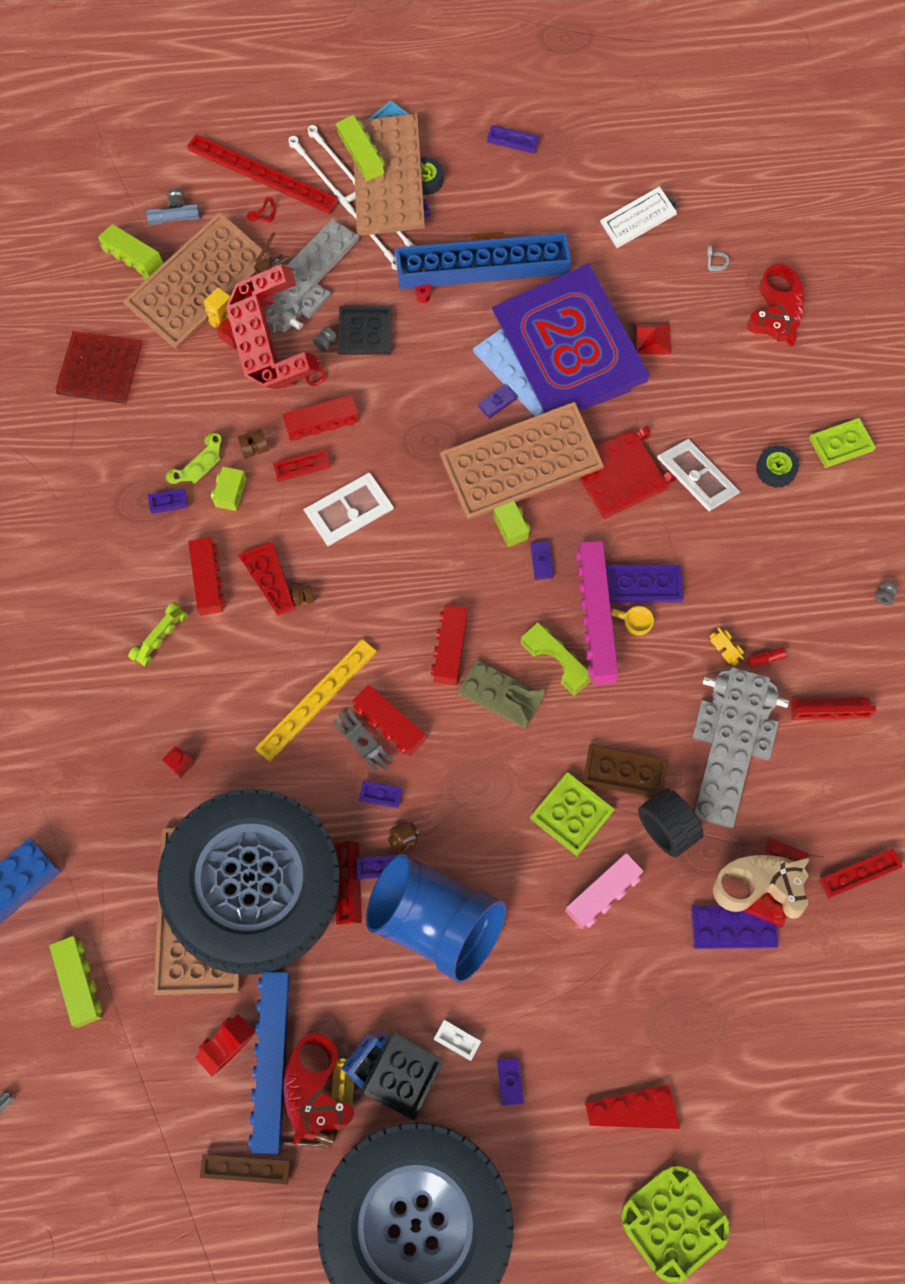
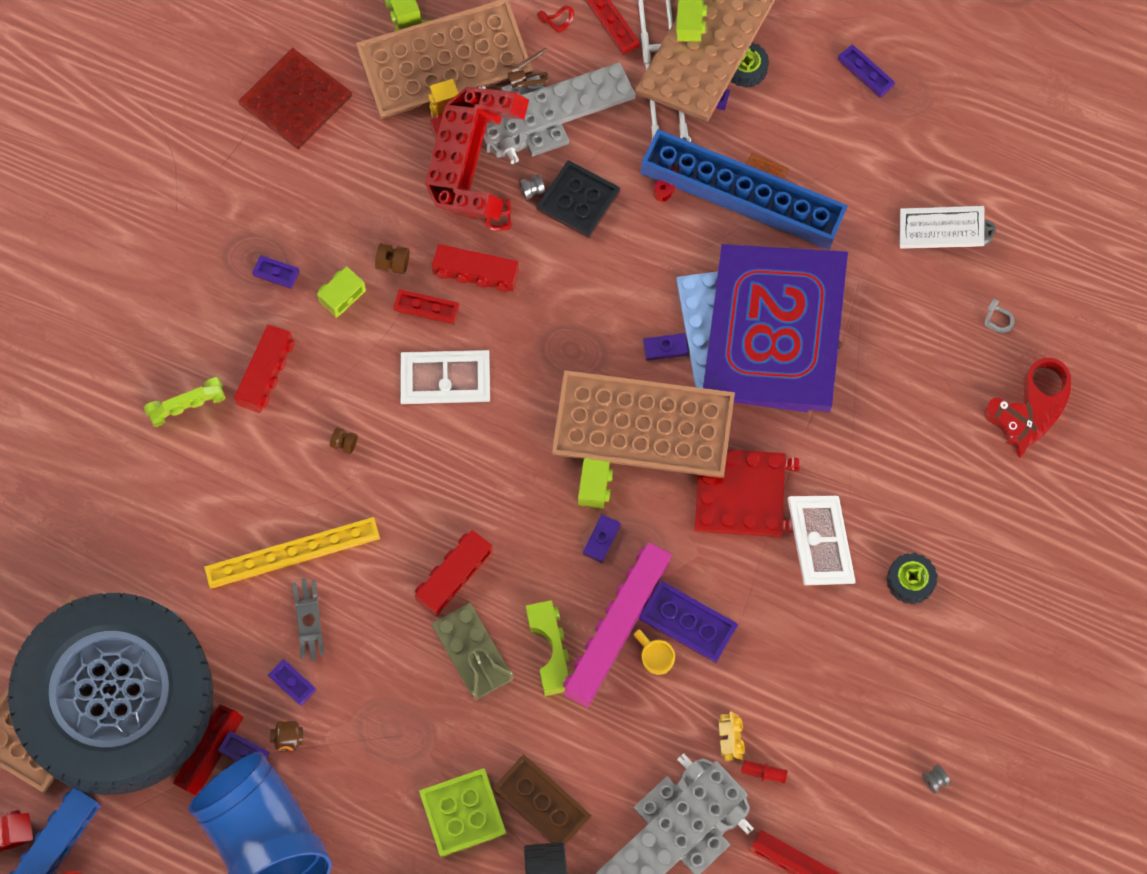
camera: 30 degrees right, 0 degrees up
red brick [162,745,194,778] -> none
lime plate [166,433,221,484] -> none
red wing [238,541,296,616] -> none
red brick [352,684,426,756] -> none
red slope [634,323,671,355] -> none
lime plate [809,418,876,468] -> none

